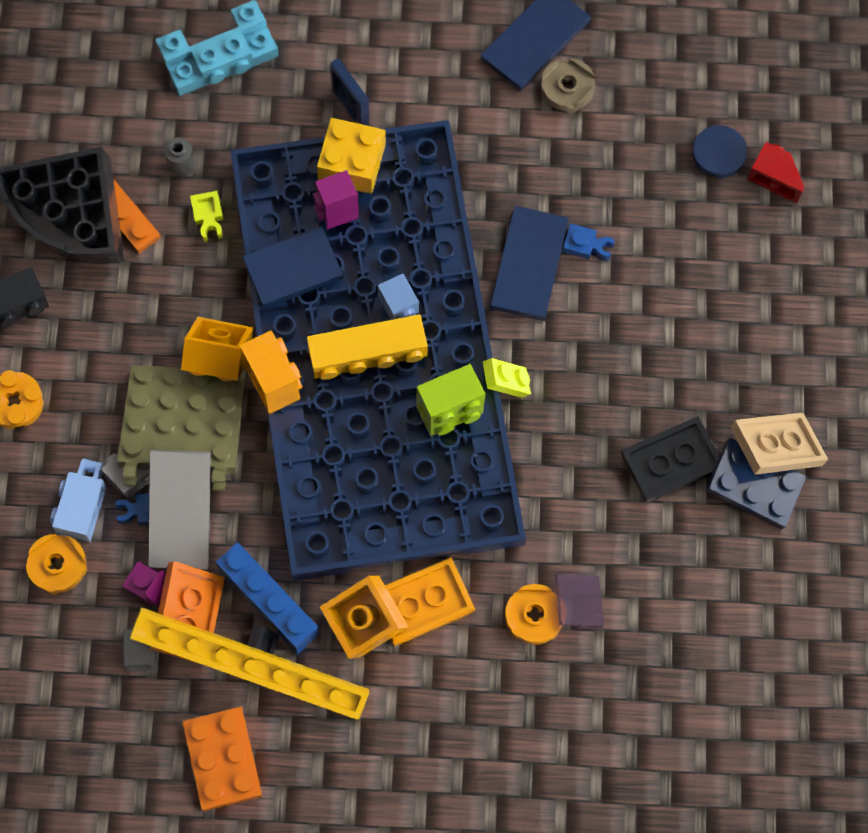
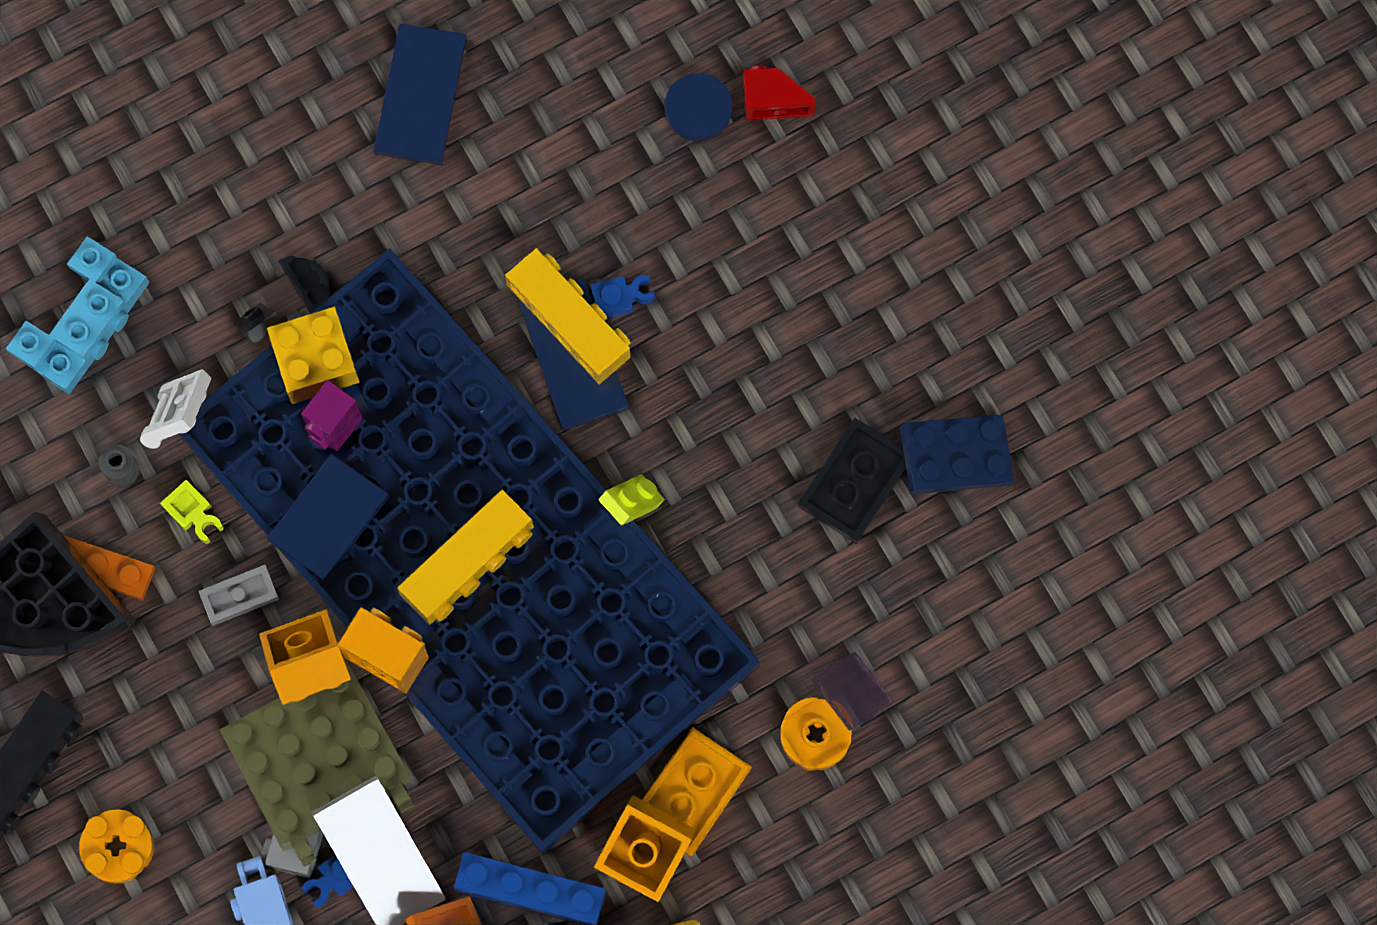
camera: 30 degrees left, 5 degrees up
dark blue tile [330,58,369,126] -> none
medium blue brick [378,274,419,320] -> none
lime brick [416,364,485,436] -> none
dark tan plate [541,58,595,114] -> none
tan plate [730,413,828,475] -> none
none -> white plate [140,369,211,449]
none -> light grey plate [198,565,279,626]
none -> black plate [233,302,282,343]
none -> black plate [278,256,331,313]
none -> yellow brick [505,248,631,385]

